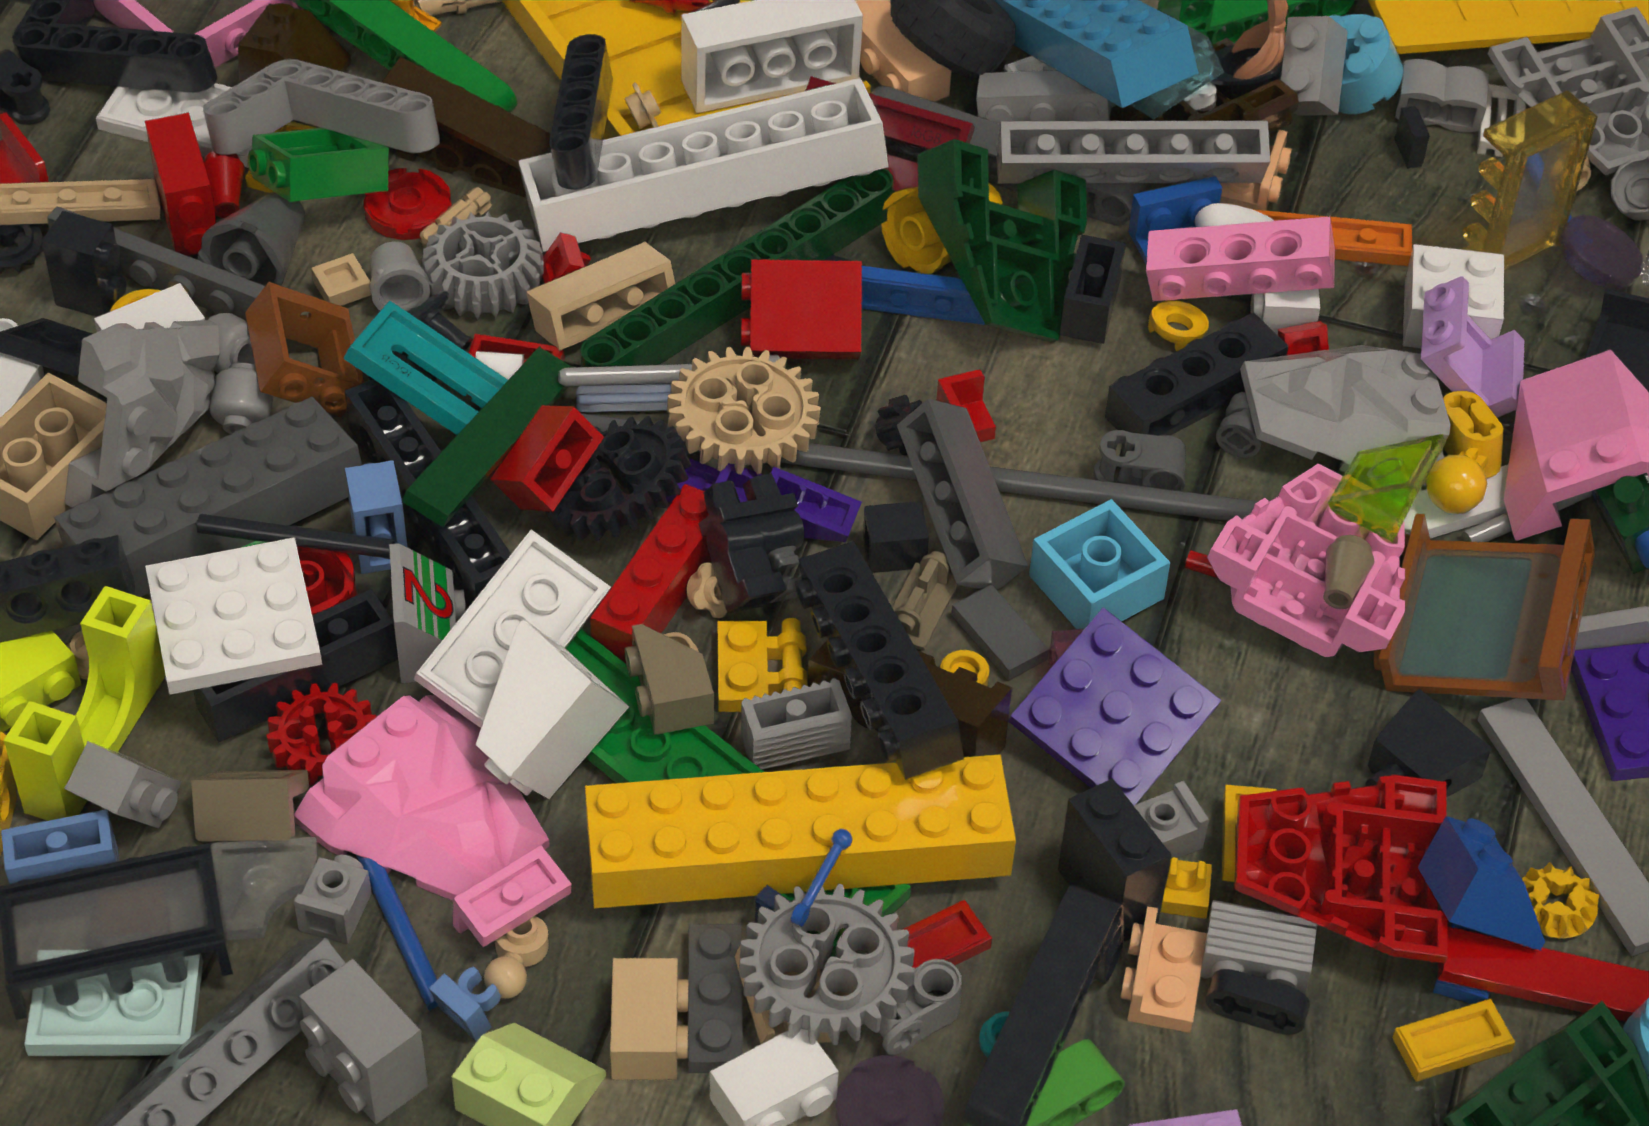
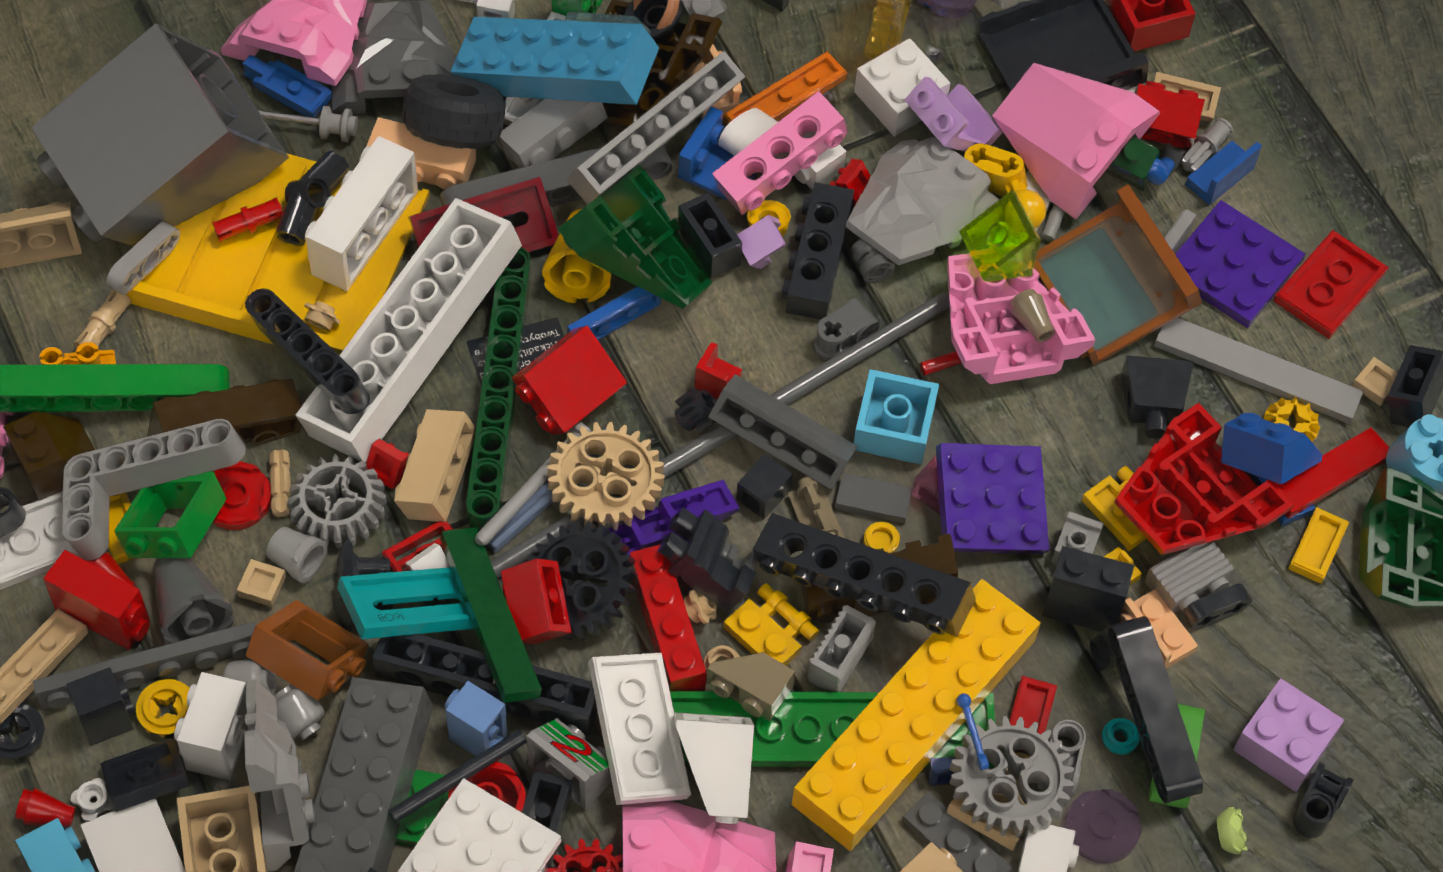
camera: 45 degrees left, 10 degrees up
none -> lavender panel [737,215,785,269]

